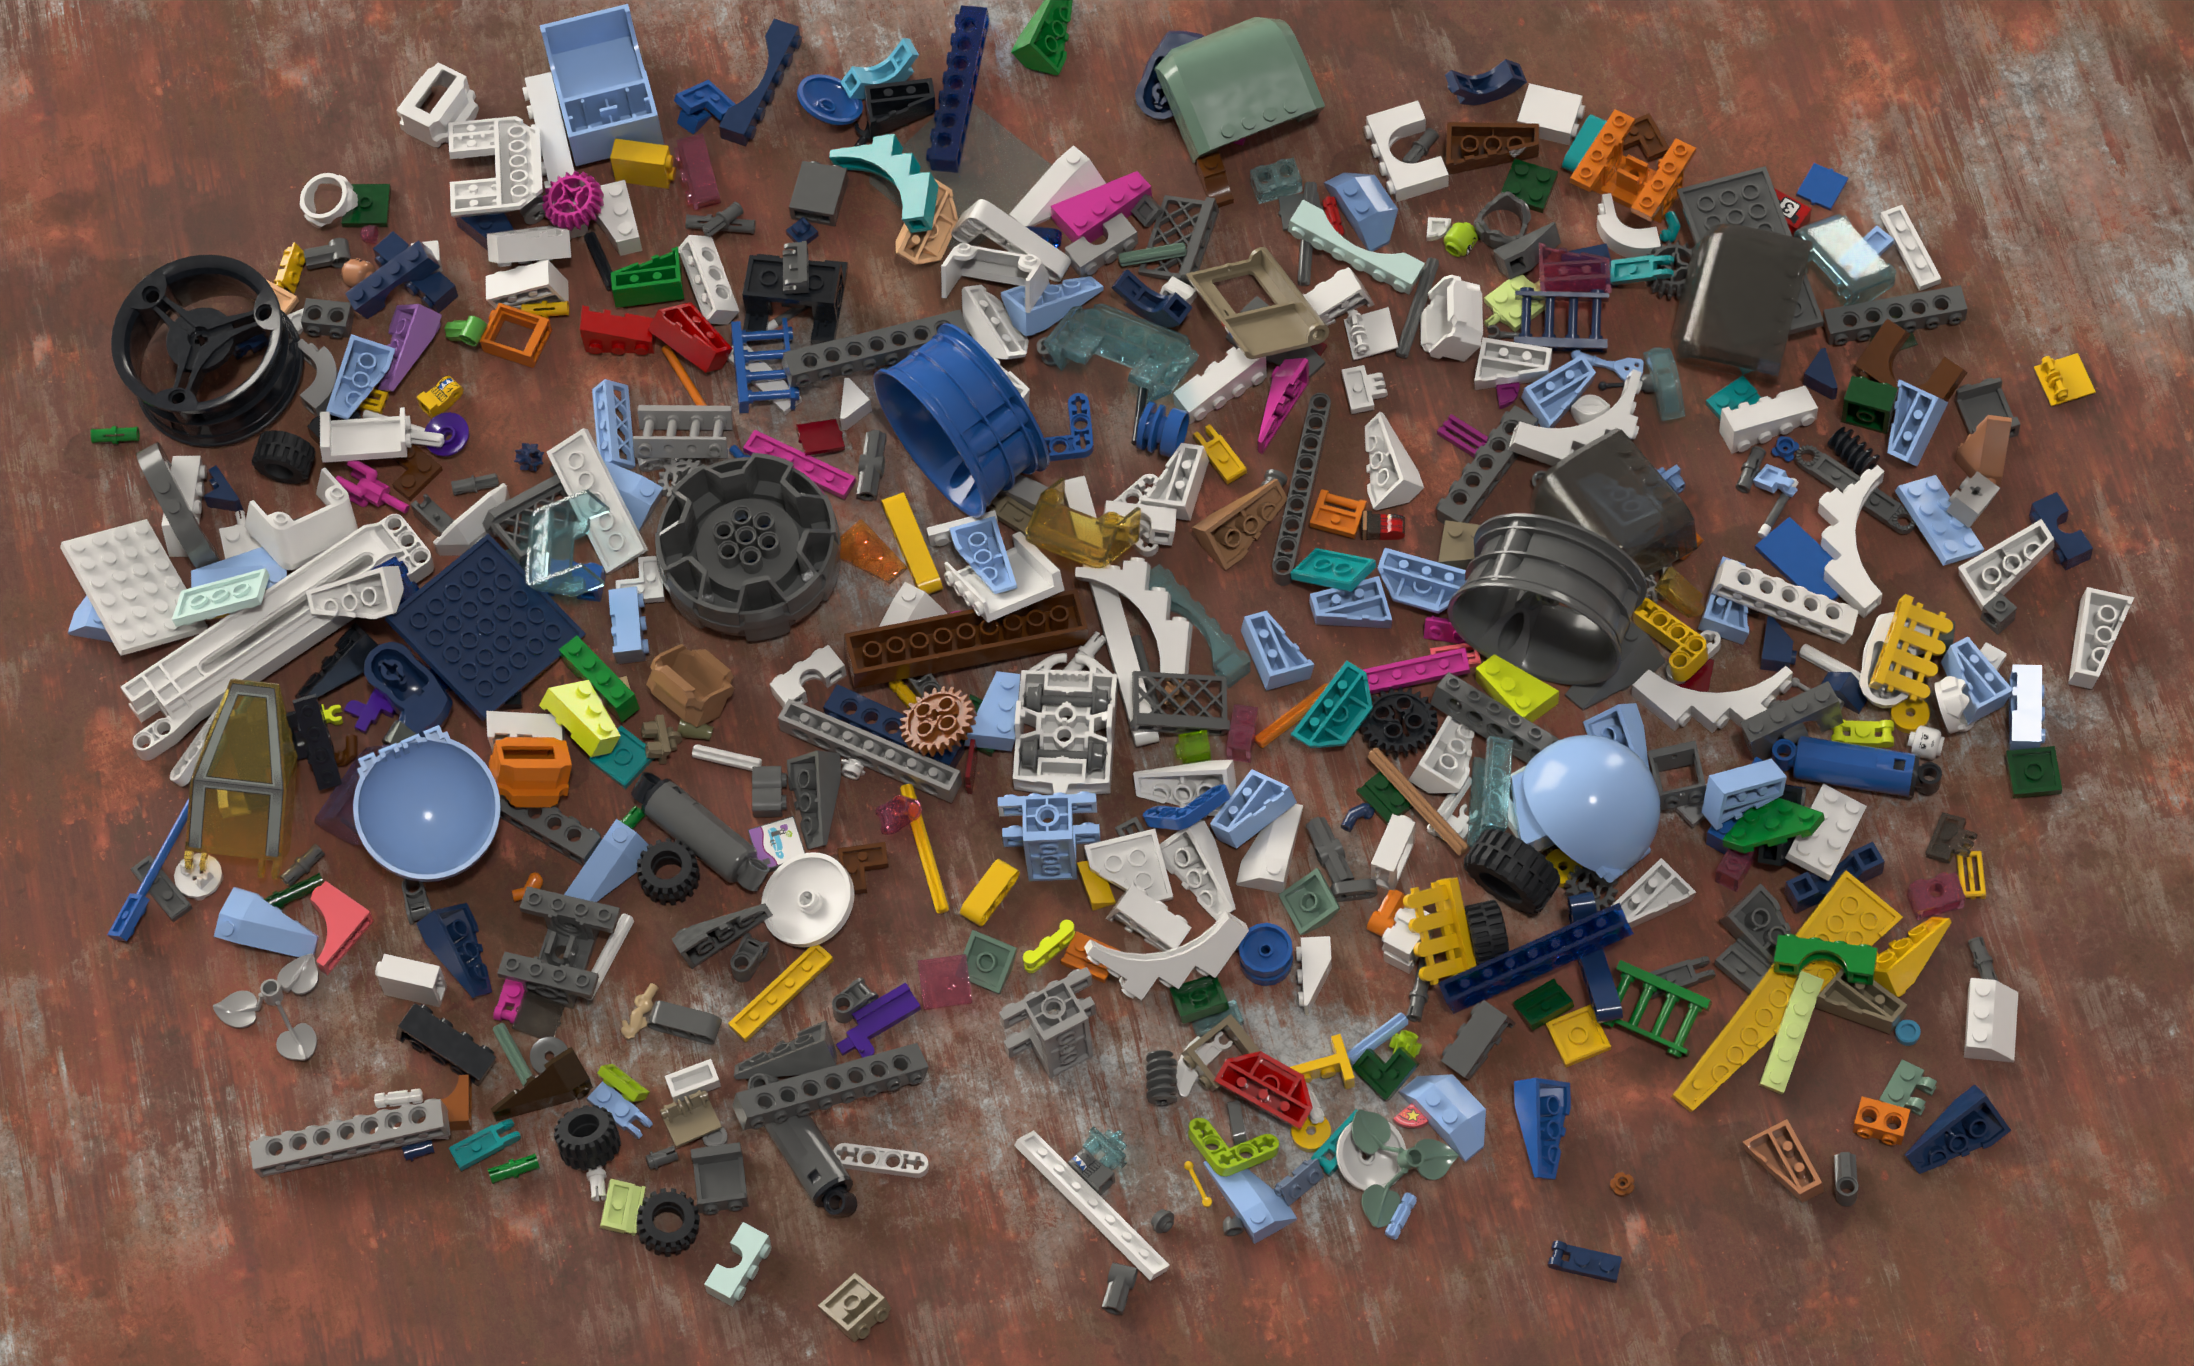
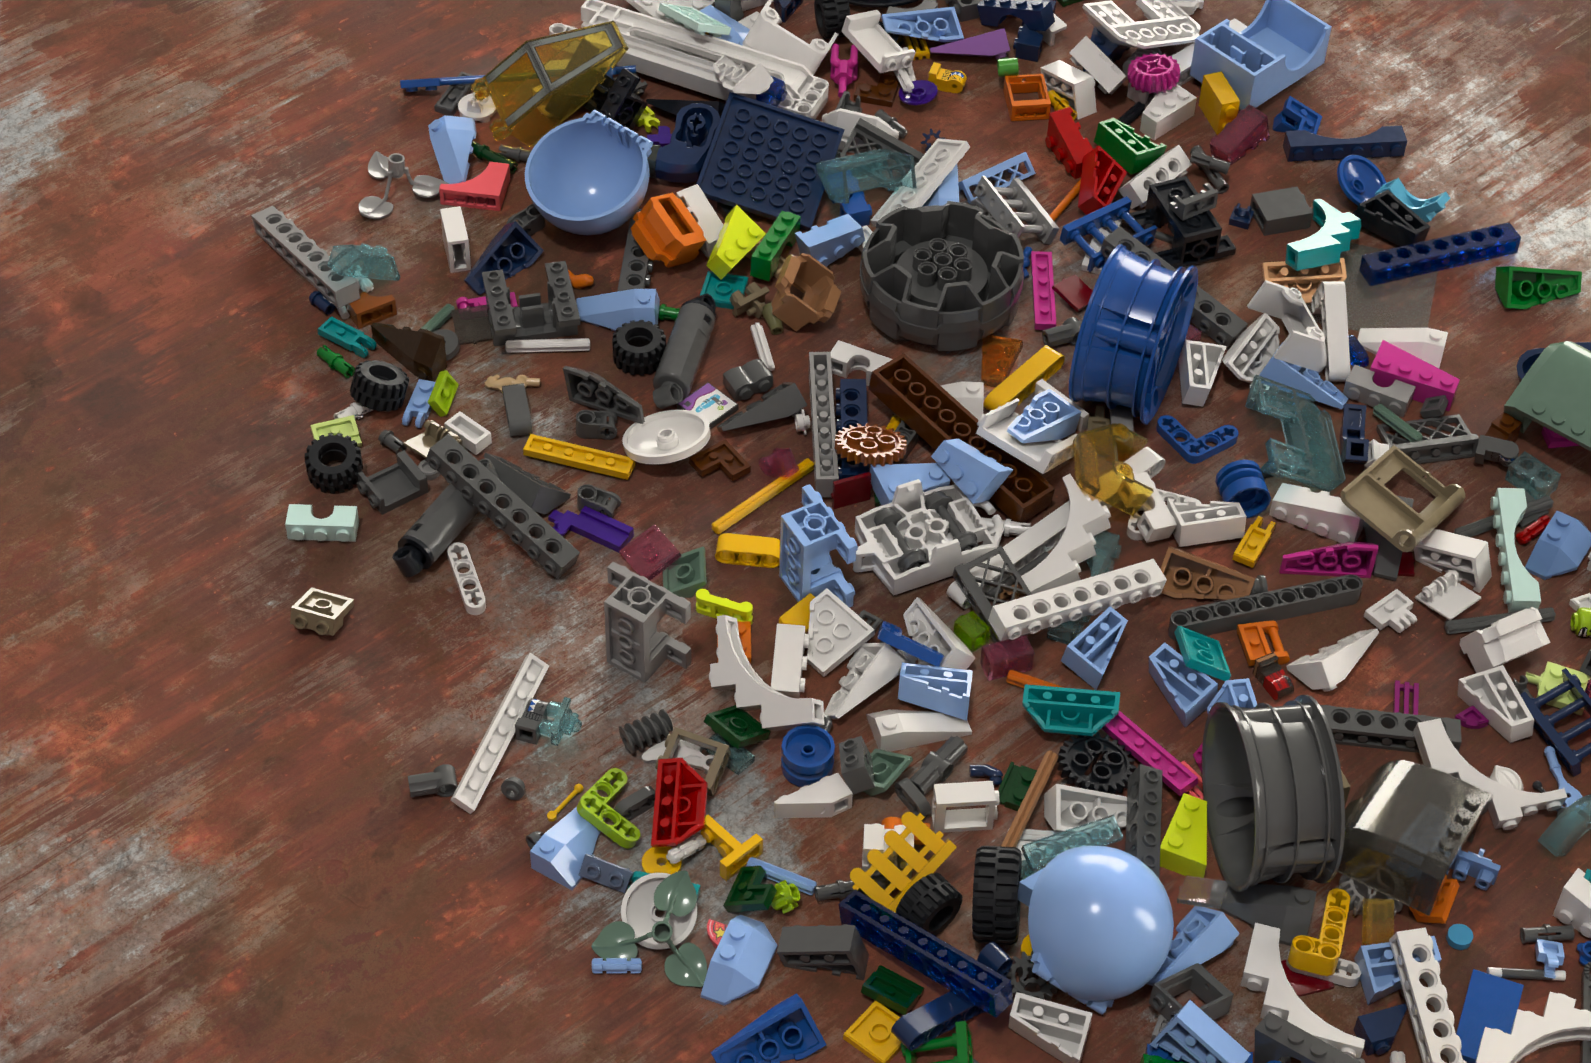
camera: 55 degrees right, 15 degrees down
black wedge [396,1003,496,1087] -> none
light blue wedge [1521,354,1596,428] -> none
none -> clear light blue wedge [327,243,400,281]
none -> dark grey brick [839,736,875,794]
none -> light blue wedge [931,439,1013,504]
none -> white brick [988,559,1167,641]
none -> clear piece [1177,876,1229,909]
none -> dark azure tile [1446,924,1473,950]
none -> dark grey leg [1475,435,1519,467]

